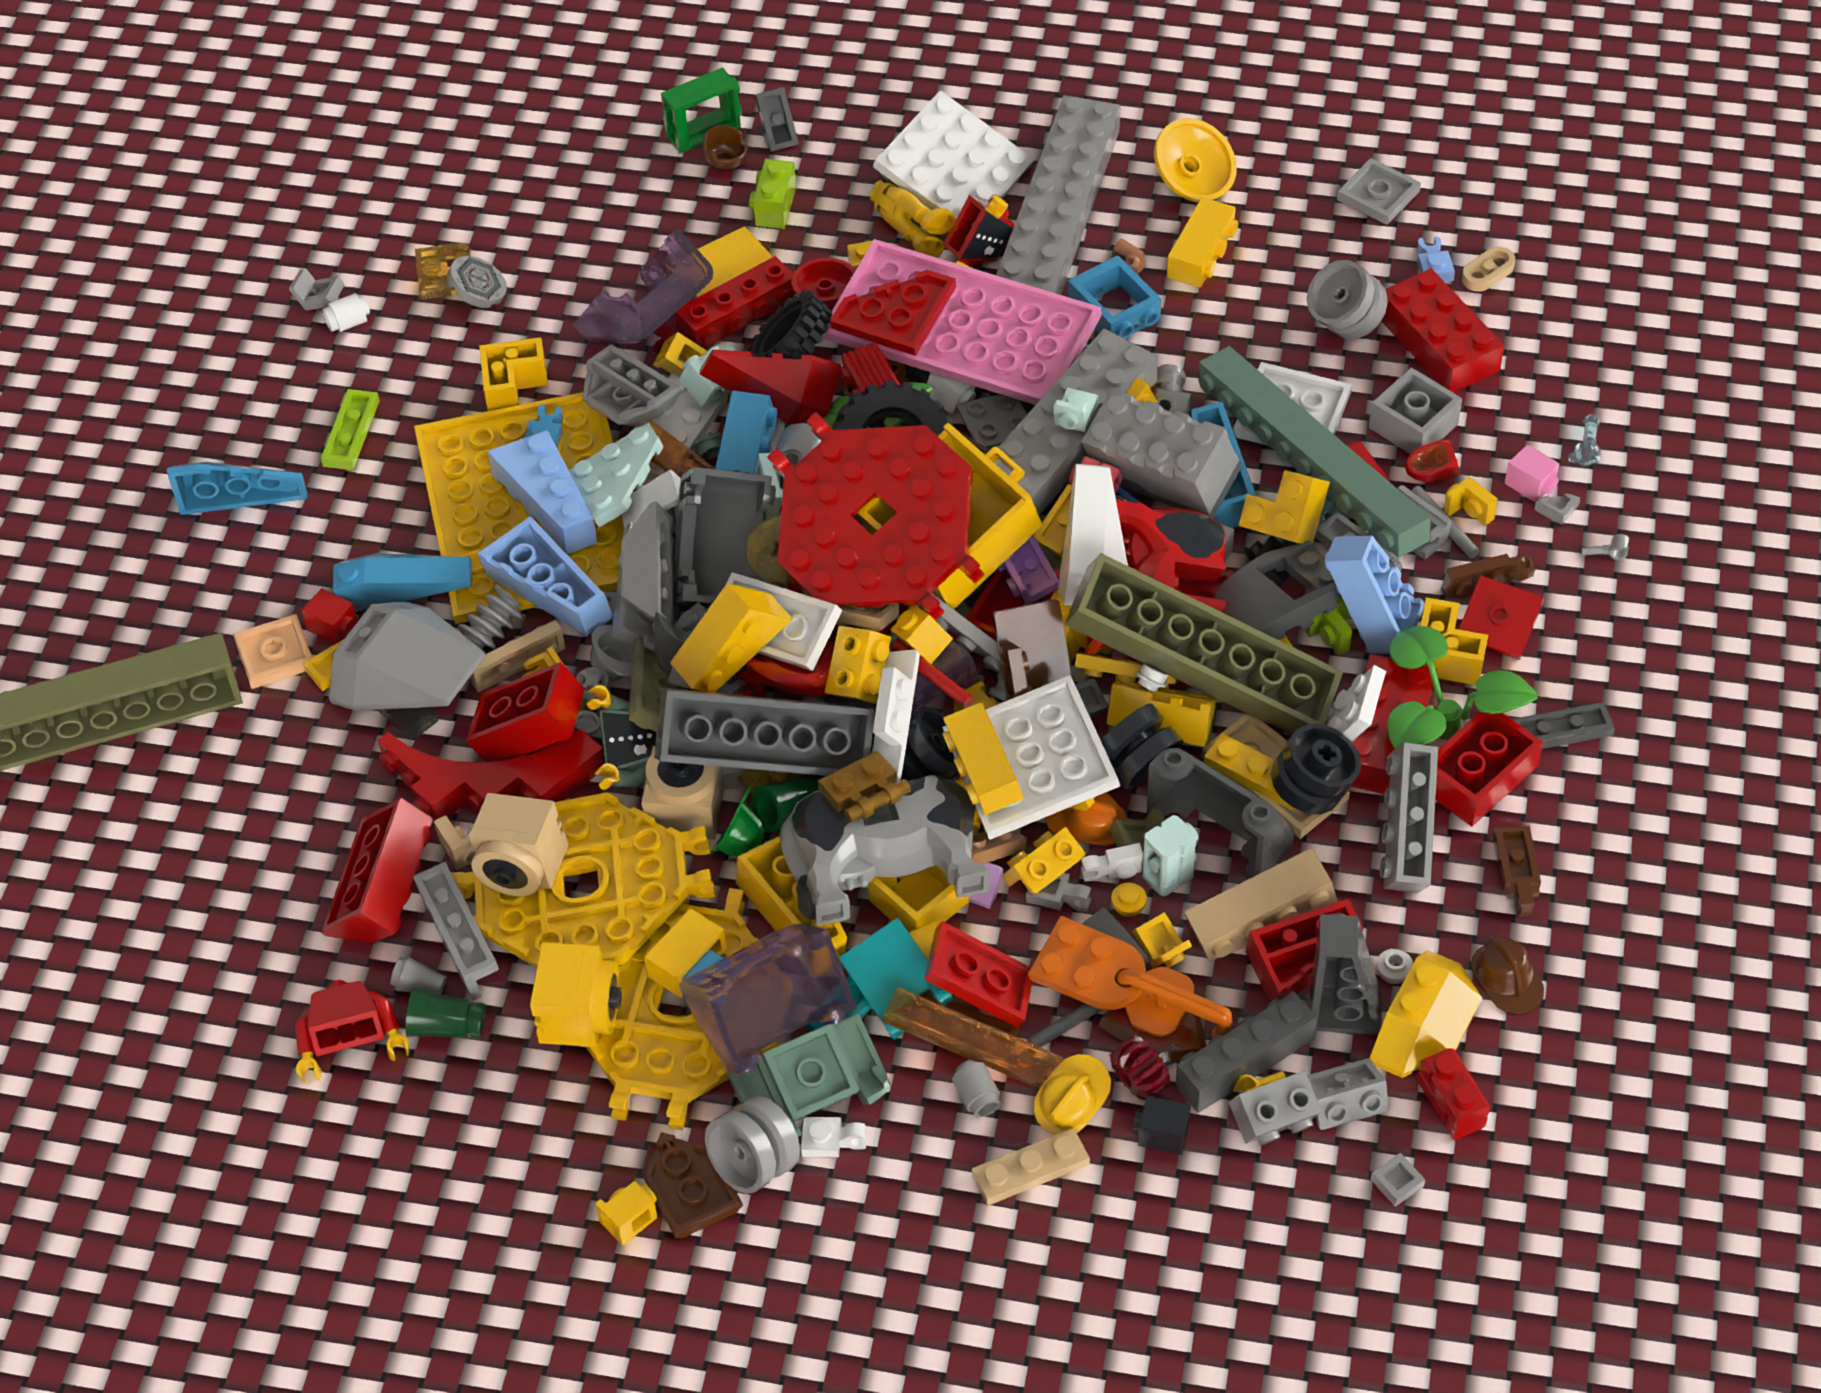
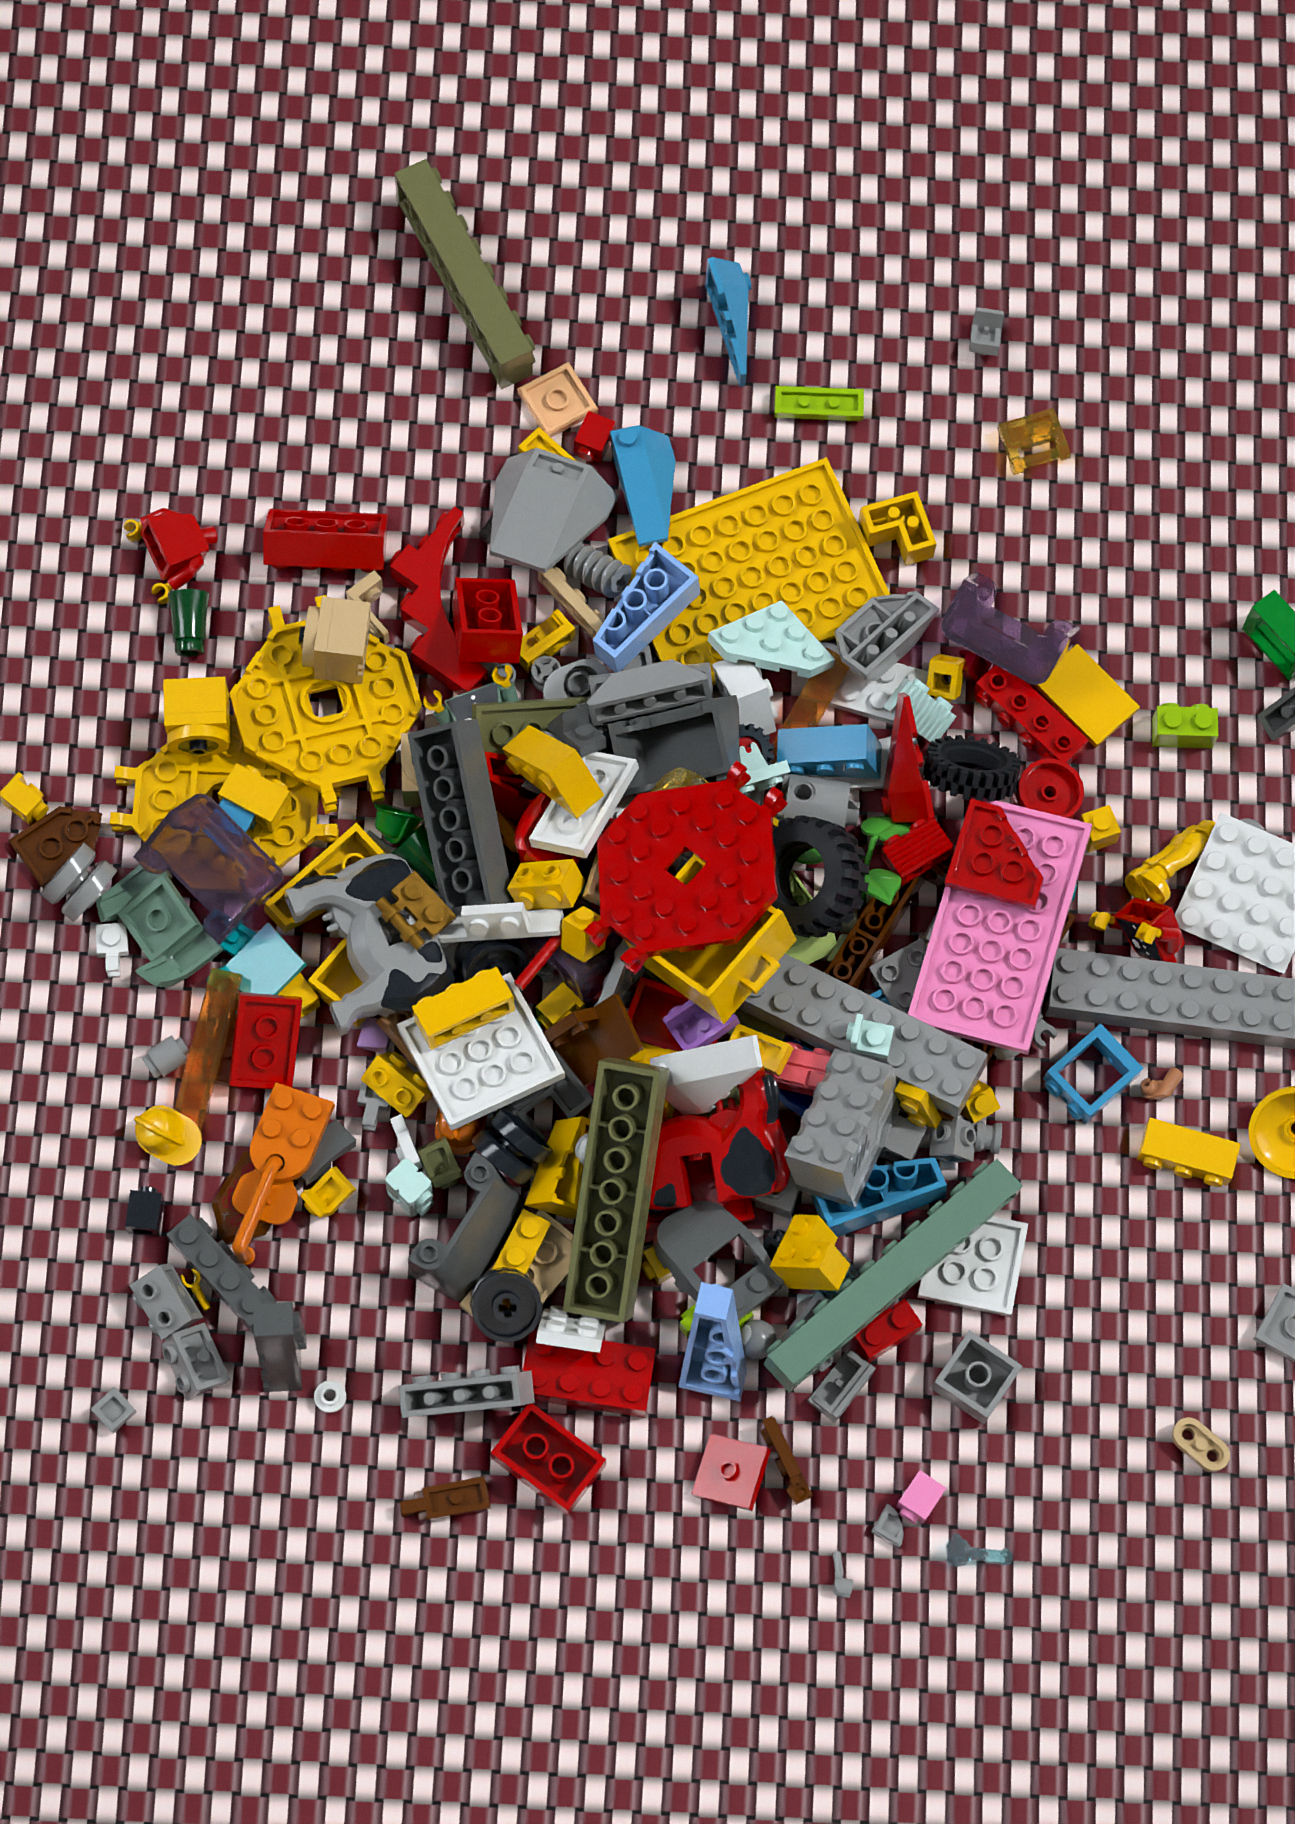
camera: 75 degrees right, 20 degrees up
white brick [322,293,370,332] -> none
light grey cone [390,957,447,994] -> none
light grey fence [413,862,499,1001] -> none
light grey tile [447,256,507,308] -> none
light blue wedge [487,430,597,554] -> none
dark azure plate [524,404,563,447] -> none
sand green plate [692,432,723,461] -> none
reddish brown hair [703,125,747,170] -> none
tan plate [972,1128,1090,1206] -> none
dark grey bar [1026,1004,1102,1051] -> none
dark red gear [1110,1035,1170,1101] -> none
yellow plate [1111,883,1147,917] -> none
tan wedge [1184,848,1338,961] -> none
red wedge [1245,898,1364,1002] -> none
light grey wheel [1306,260,1388,339] -> none
yellow wedge [1370,950,1482,1078] -> none
red brick [1381,268,1504,393] -> none
bright green plant [1388,626,1538,750] -> none
rock [1404,440,1461,483] -> none
light grey bar [1412,486,1480,558] -> none
light blue plate [1417,236,1455,282] -> none
red brick [1417,1048,1490,1140] -> none
yellow brick [1420,597,1488,685] -> none
yellow bracket [1444,476,1498,526] -> none
reddish brown piece [1471,935,1544,1015] -> none
dark grey tile [1512,702,1615,749] -> none

